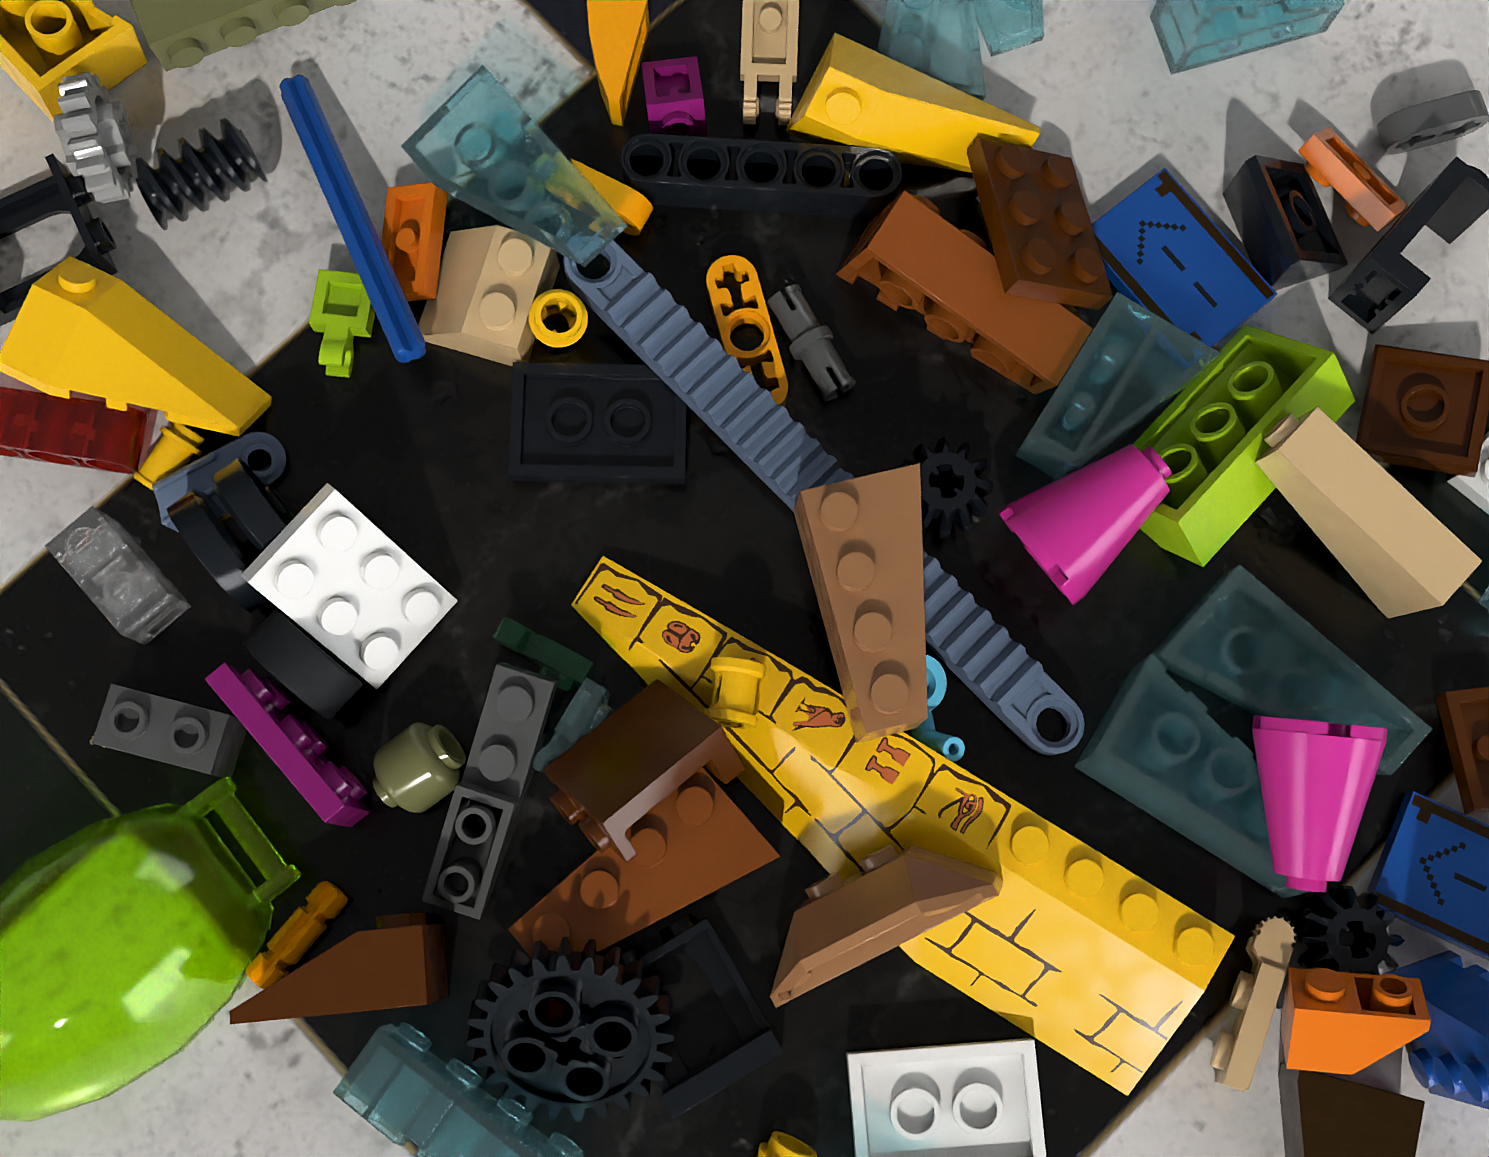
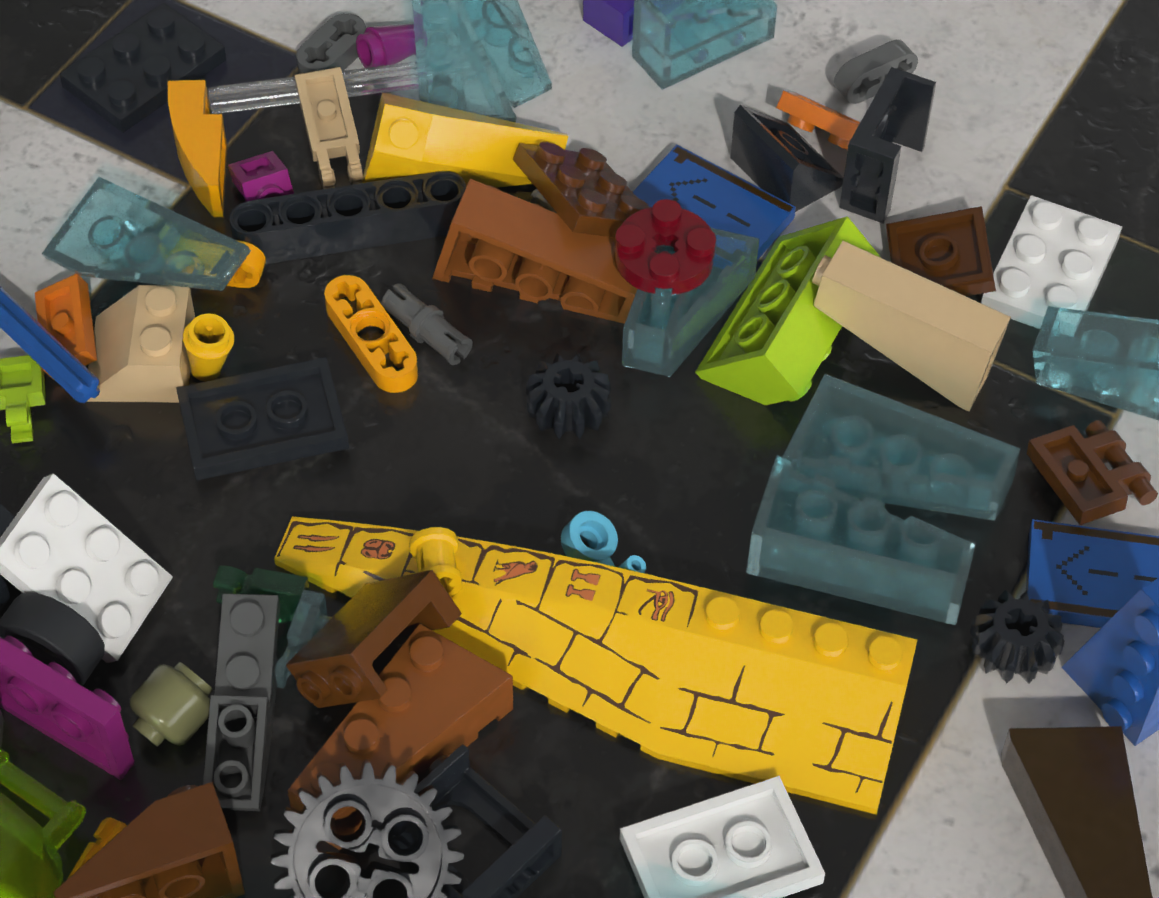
camera: 15 degrees left, 25 degrees down
sand blue gear [564,233,1085,756] -> none
medium nougat wedge [770,844,1003,1008] -> none
medium nougat wedge [793,463,928,743] -> none
dark pink cone [997,444,1172,605] -> none
tan hinge [1210,916,1296,1092] -> none
dark pink cone [1252,716,1388,892] -> none
orange slope [1280,967,1431,1075] -> none
none -> dark red plate [615,199,716,295]

